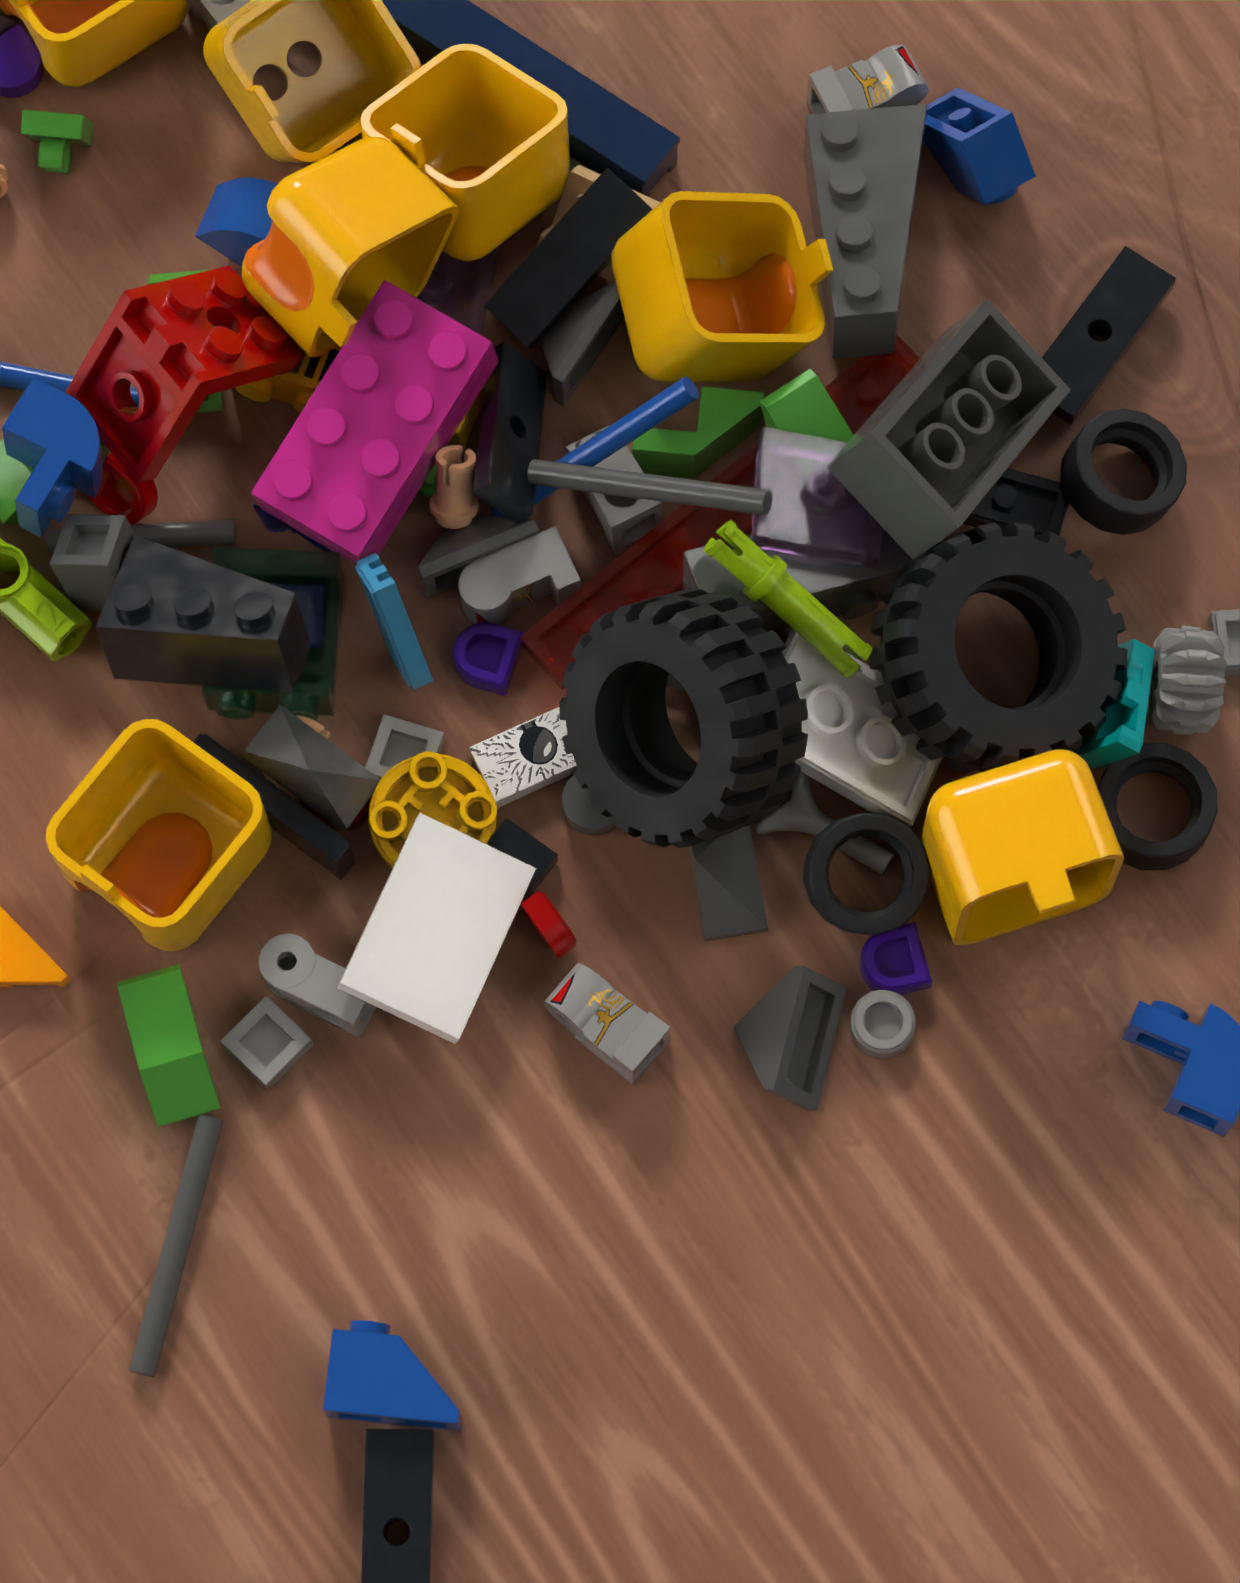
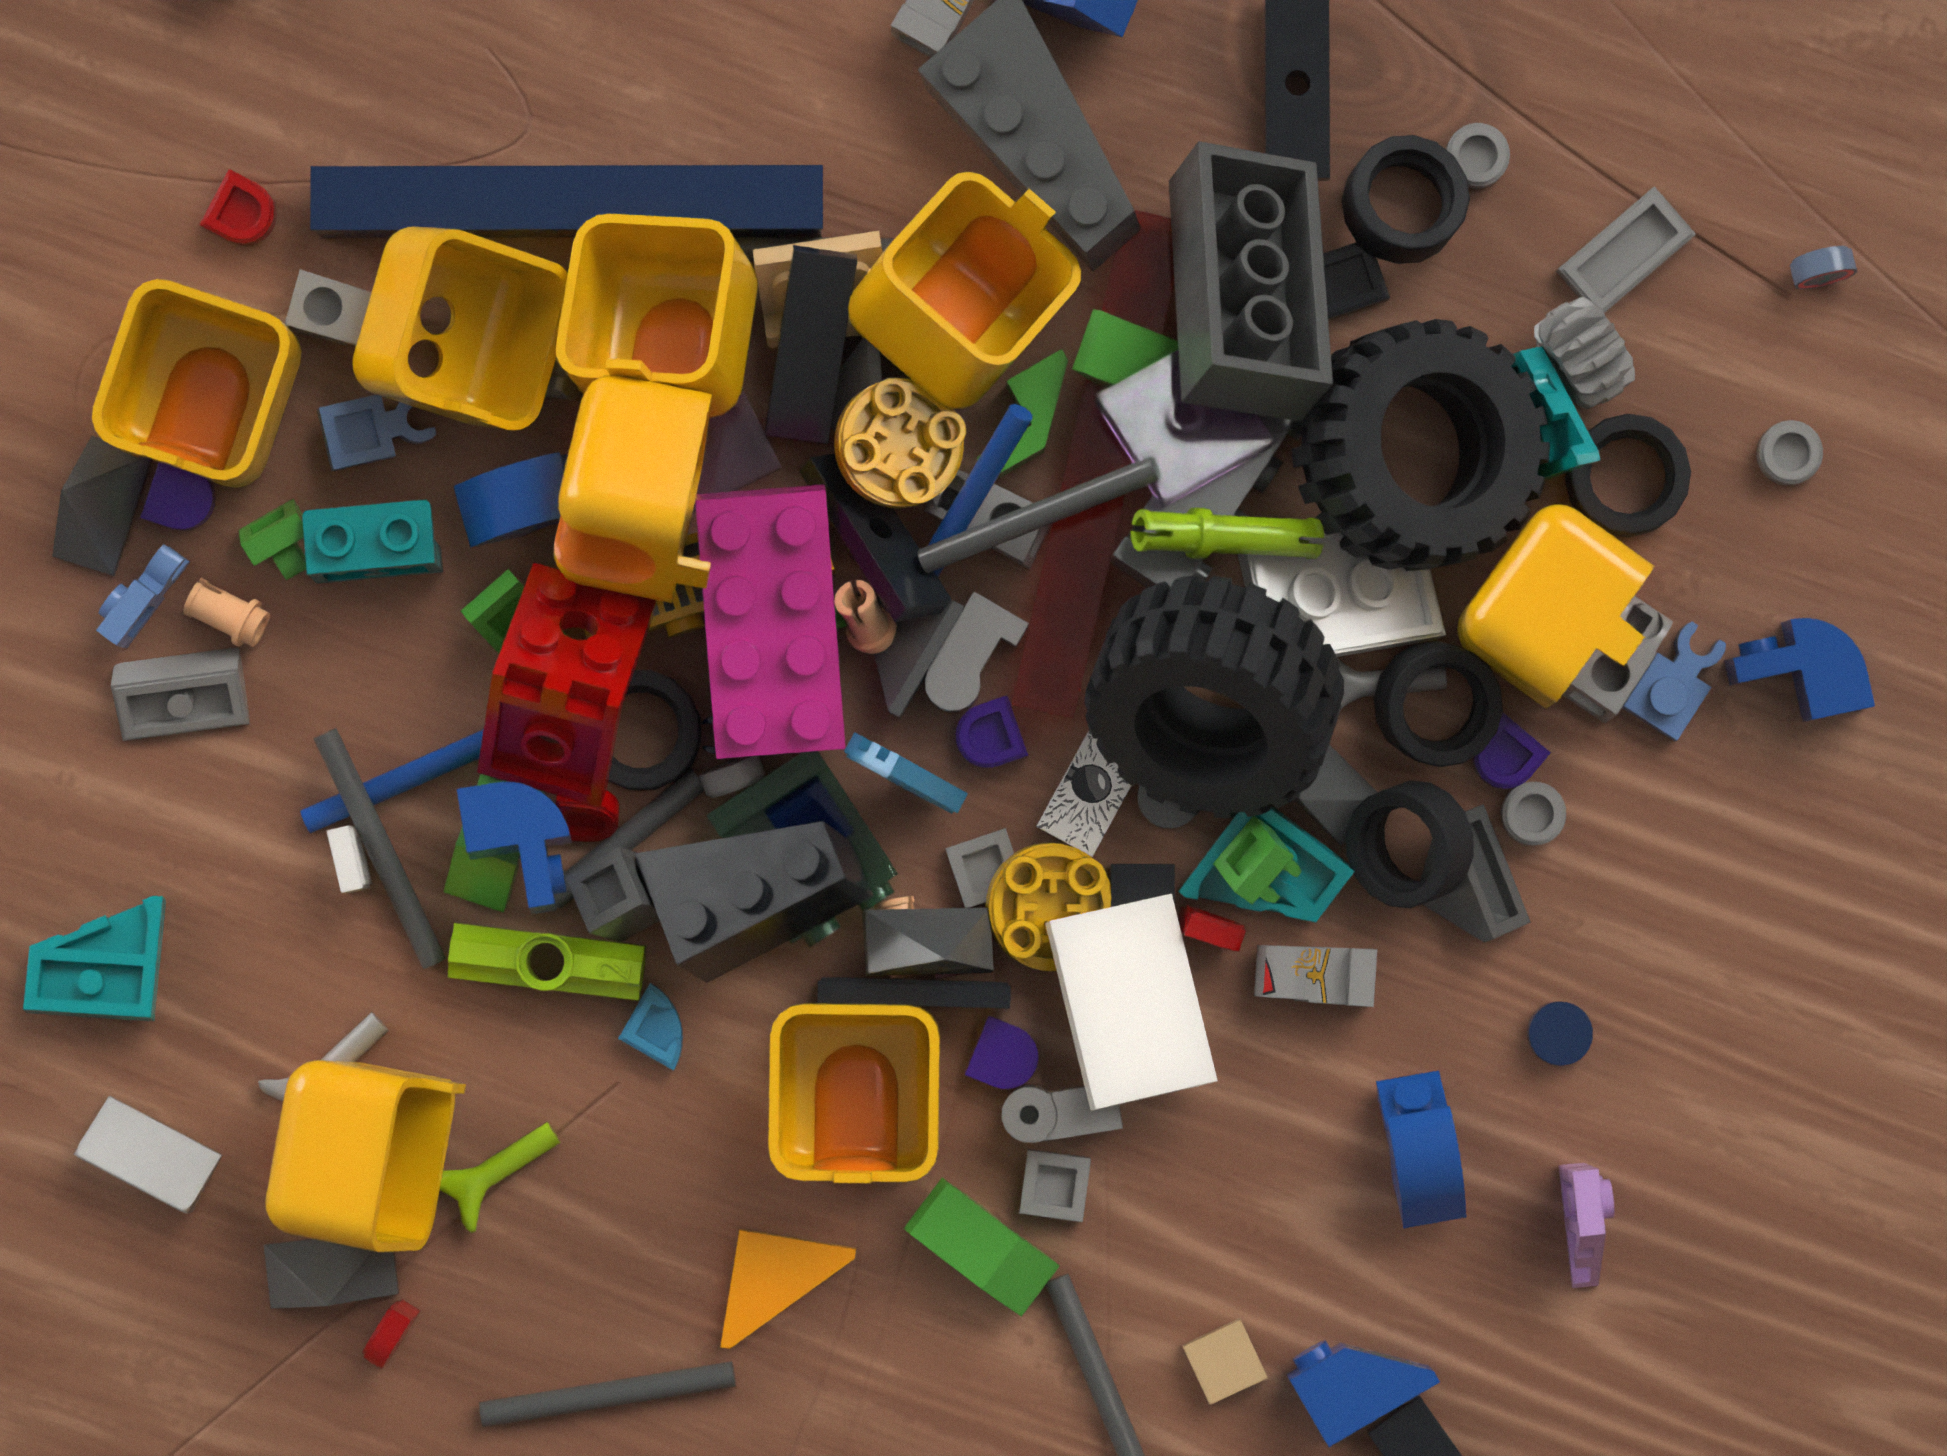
camera: 35 degrees left, 15 degrees up
none -> teal bracket [302,500,443,584]
none -> medium blue plate [317,395,437,472]
none -> black tyre [608,670,701,790]
none -> dark azure tile [618,983,683,1070]
none -> light grey tile [698,756,766,798]
none -> yellow tile [834,378,966,508]
none -> dark purple tile [965,1015,1038,1089]
none -> teal wing [1178,806,1355,922]
none -> tan tile [1182,1318,1268,1405]
none -> bright green tile [1213,816,1301,905]
none -> black tyre [1346,780,1474,909]
none -> blue brick [1376,1070,1467,1229]
none -> light grey tile [1446,123,1510,189]
none -> dark blue tile [1527,1001,1593,1066]
none -> lavender wing [1558,1163,1614,1288]
none -> light grey leg [1563,596,1673,723]
none -> medium blue plate [1622,622,1726,741]

